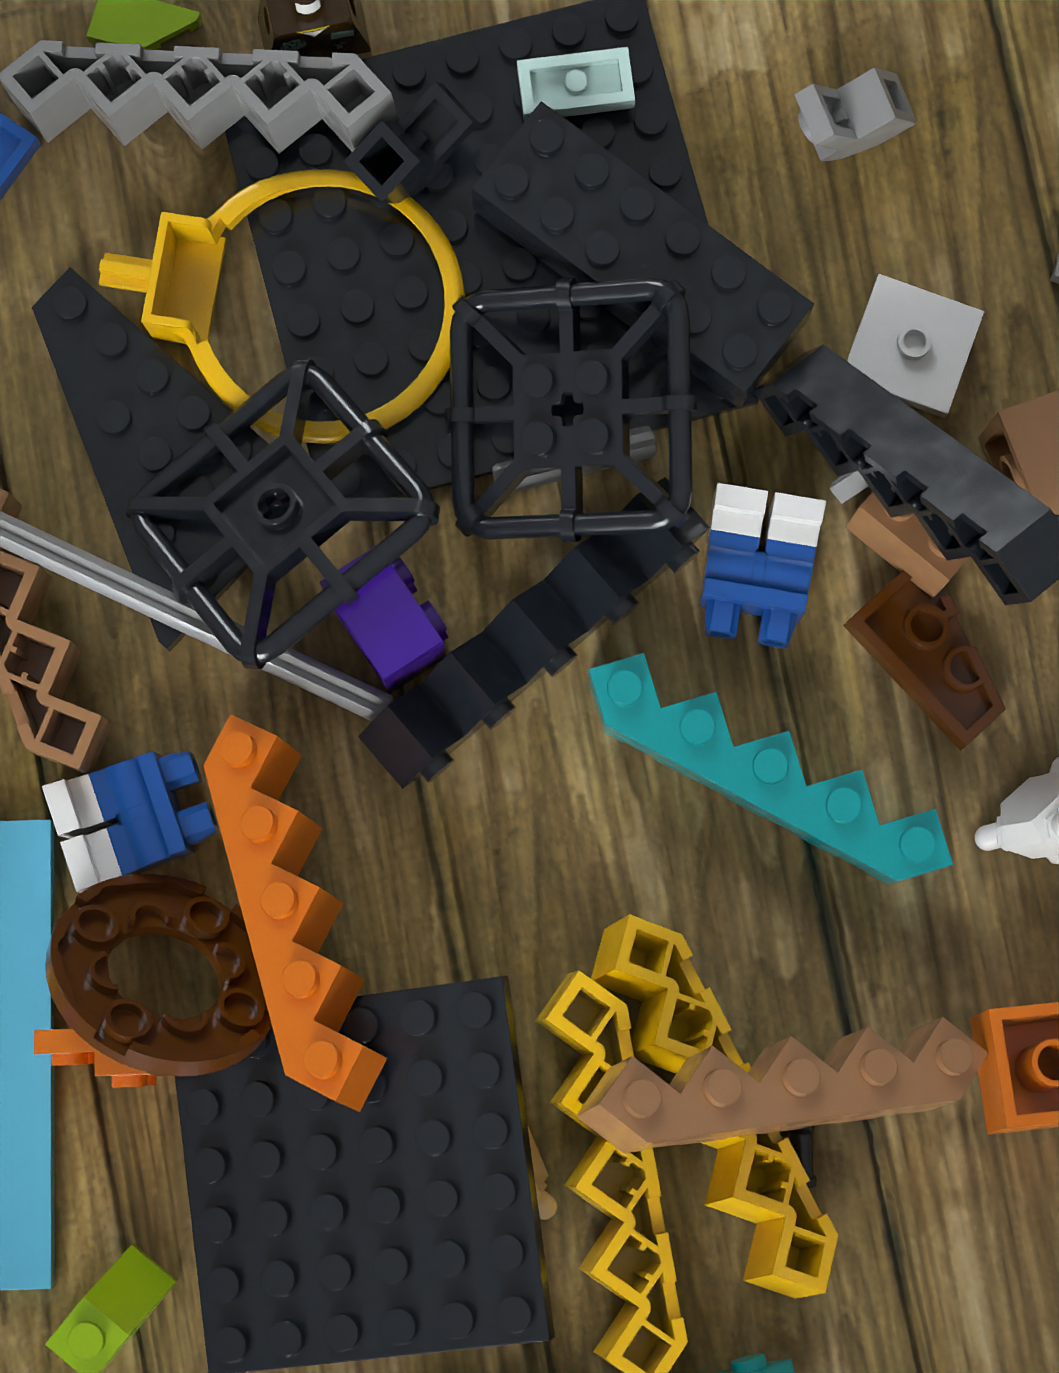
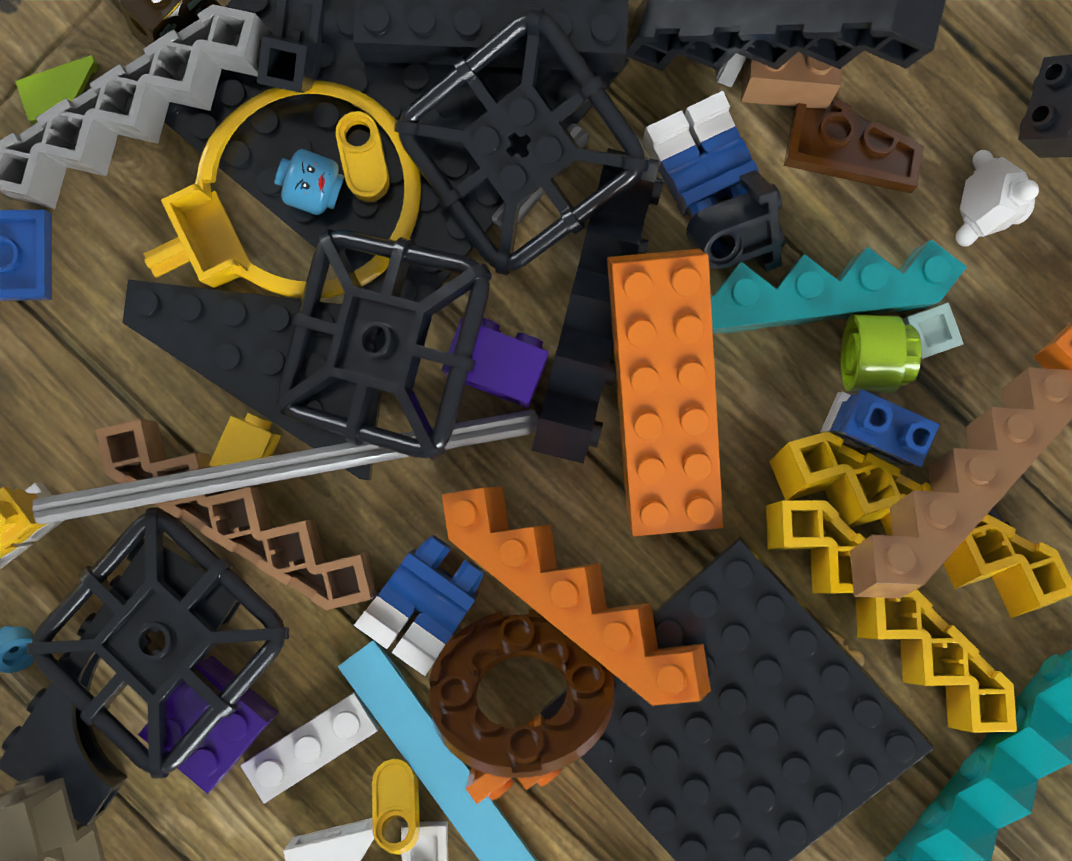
camera: 35 degrees left, 5 degrees up
none -> yellow brick [209,412,281,467]
none -> dark azure head [274,149,344,215]
none -> yellow piece [336,111,390,202]
none -> orange brick [607,249,723,537]
none -> black pin [686,170,785,272]
none -> blue hips [820,390,940,467]
none -> lime piece [840,314,921,393]
none -> light aqua plate [902,303,964,359]

